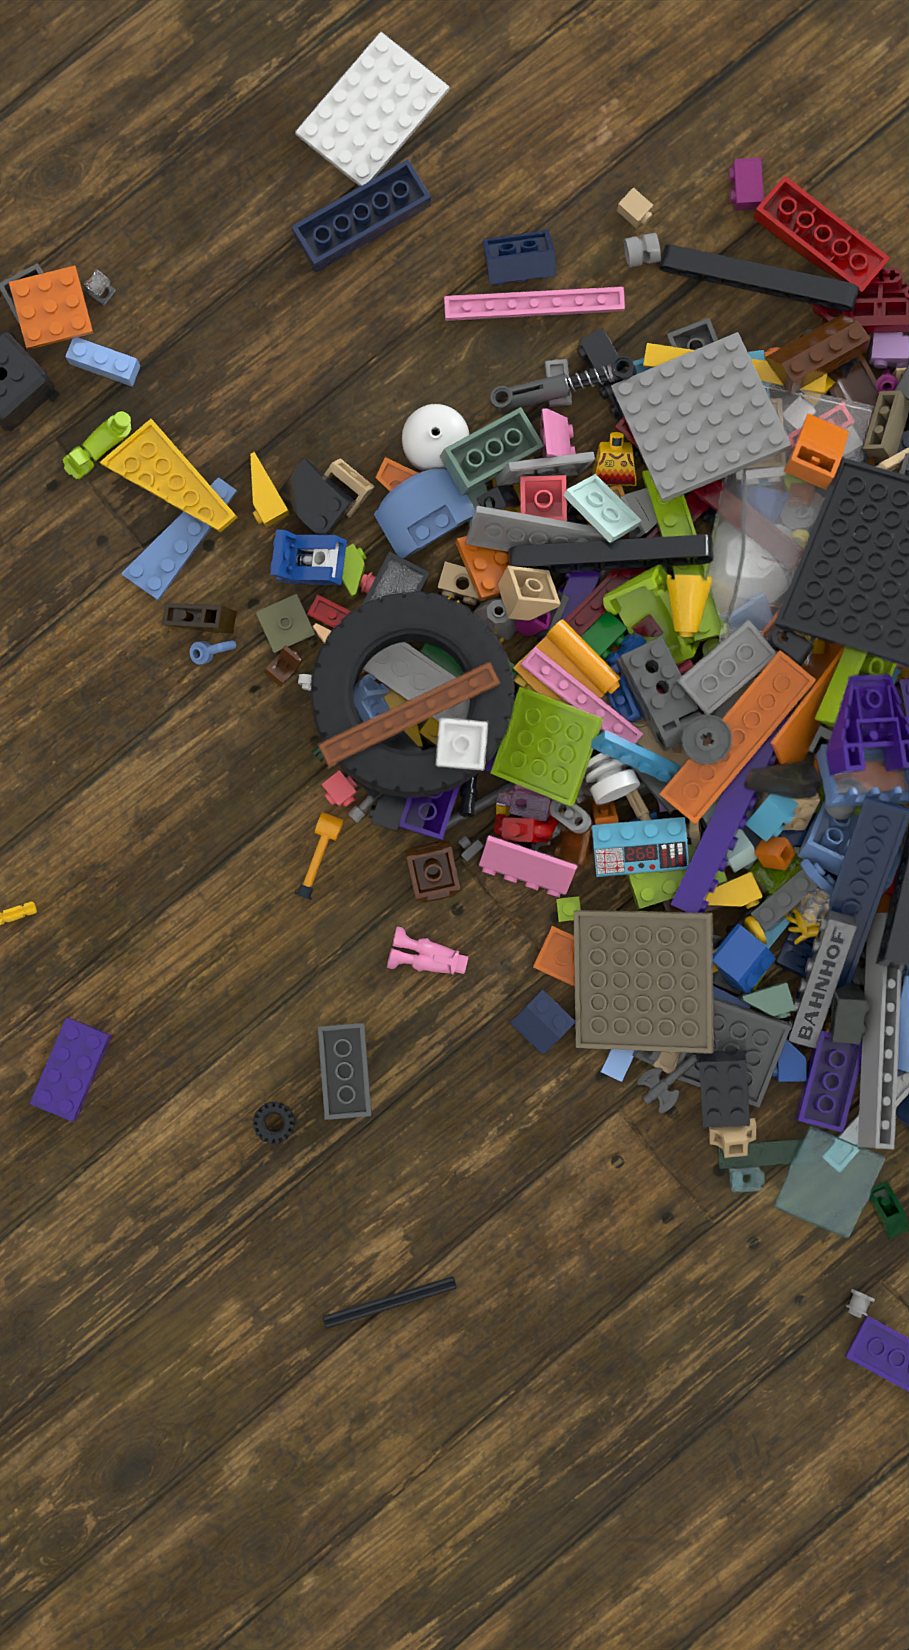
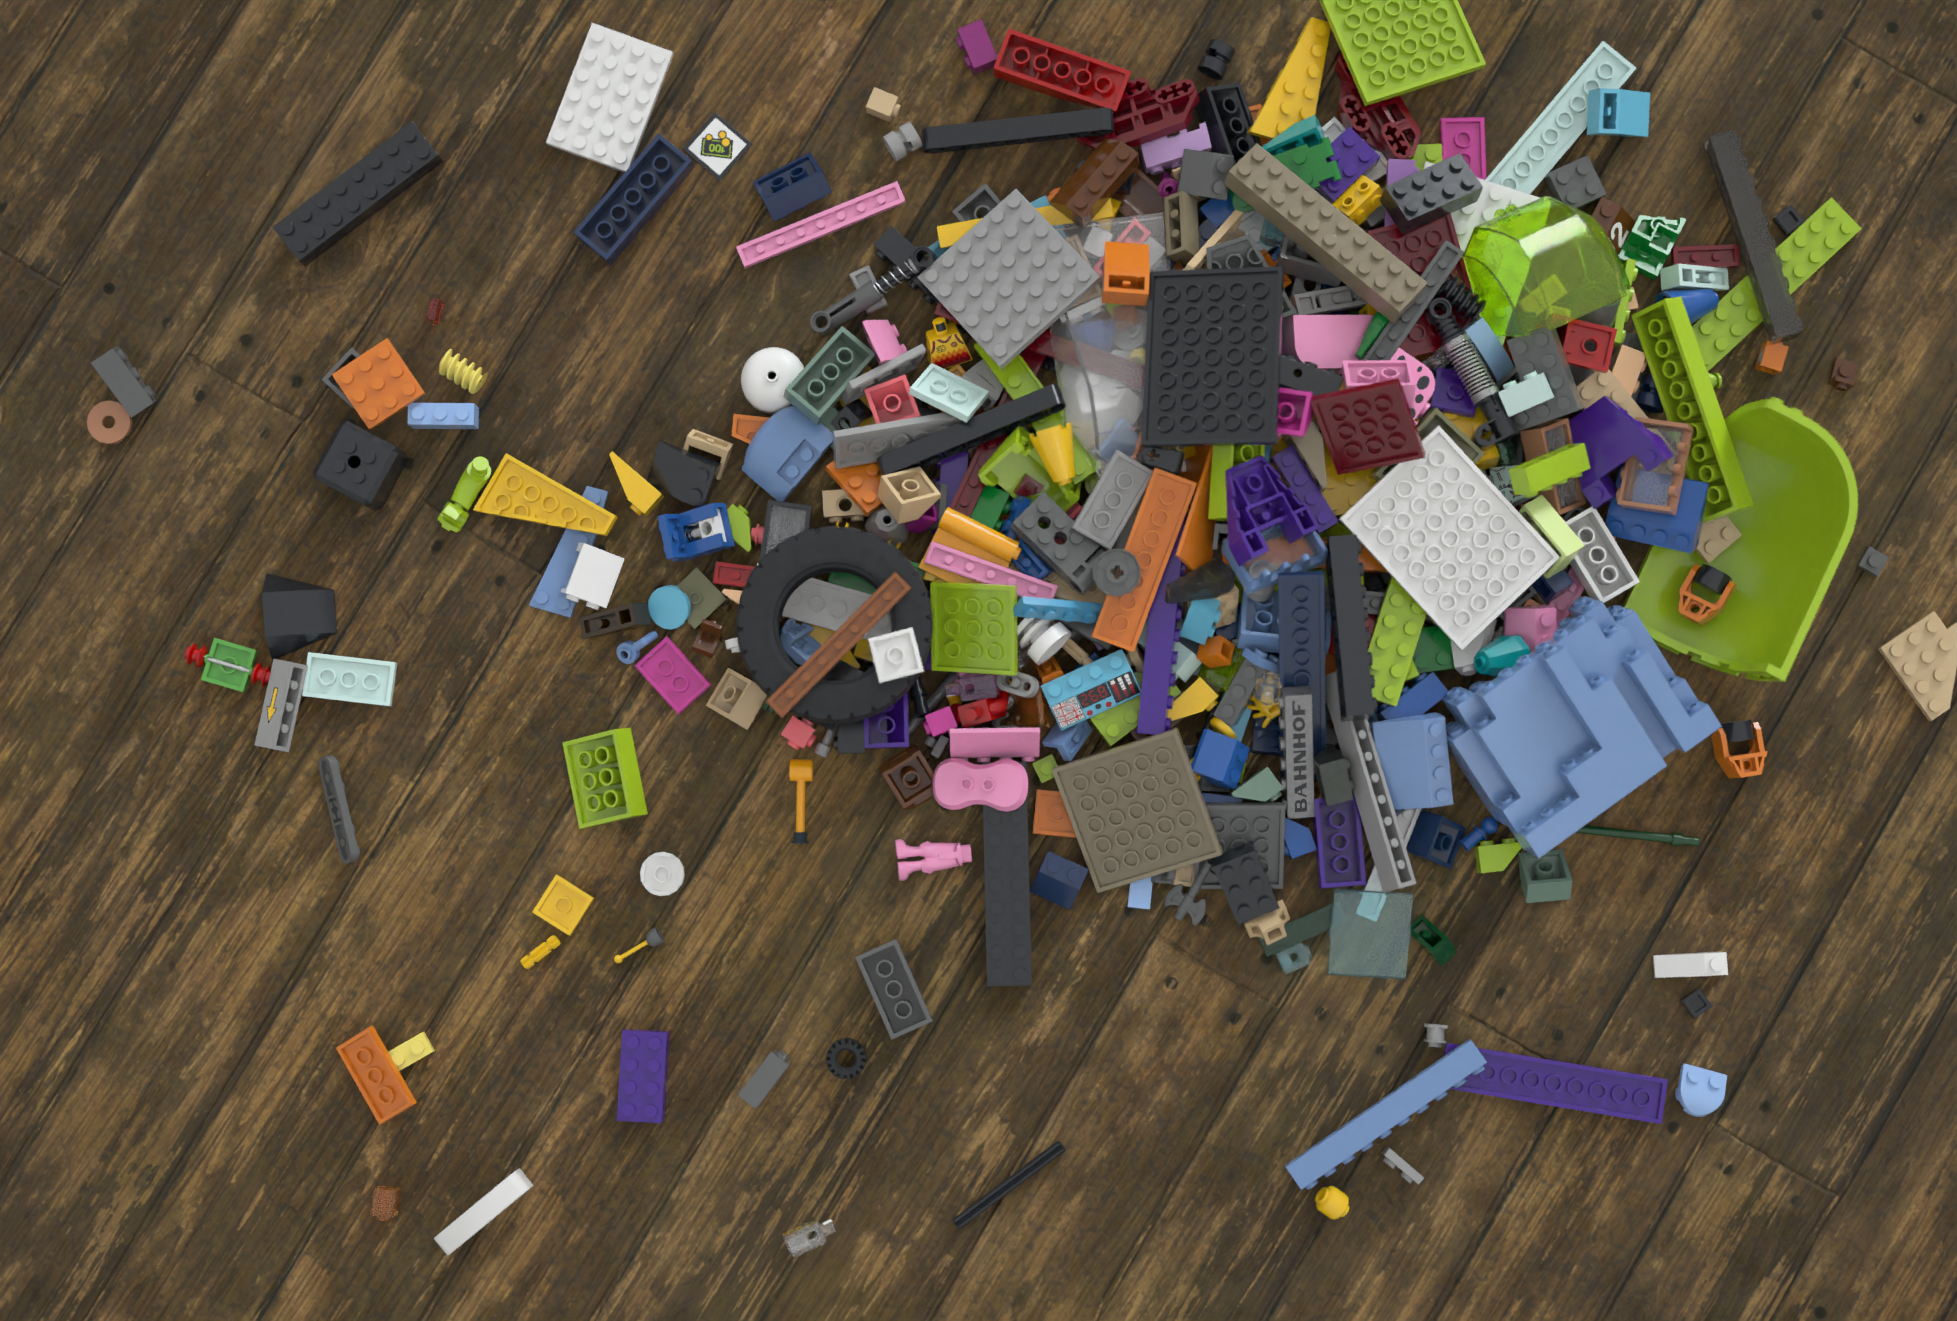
camera: 15 degrees left, 0 degrees up
clear leg [84,269,116,306] -> none
none -> black brick [273,121,443,267]
none -> clear red tile [426,297,444,325]
none -> light yellow piece [439,349,488,394]
none -> yellow plate [532,874,594,936]
none -> white panel [561,543,624,610]
none -> lime slope [562,728,648,829]
none -> hinge [614,927,665,964]
none -> dark pink tile [634,636,712,715]
none -> white tile [640,852,685,896]
none -> medium azure tile [648,585,691,629]
none -> sticker [683,112,752,181]
none -> tan slope [706,668,767,730]
none -> dark grey window [738,1049,792,1109]
none -> clear torso [782,1219,836,1257]
none -> dark pink brick [923,706,958,738]
none -> bright pink plate [932,758,1028,812]
none -> black brick [982,762,1032,986]
none -> medium blue panel [1042,720,1092,761]
none -> medium blue brick [1285,1039,1487,1190]
none -> yellow head [1315,1186,1349,1220]
none -> light grey plate [1381,1146,1424,1185]

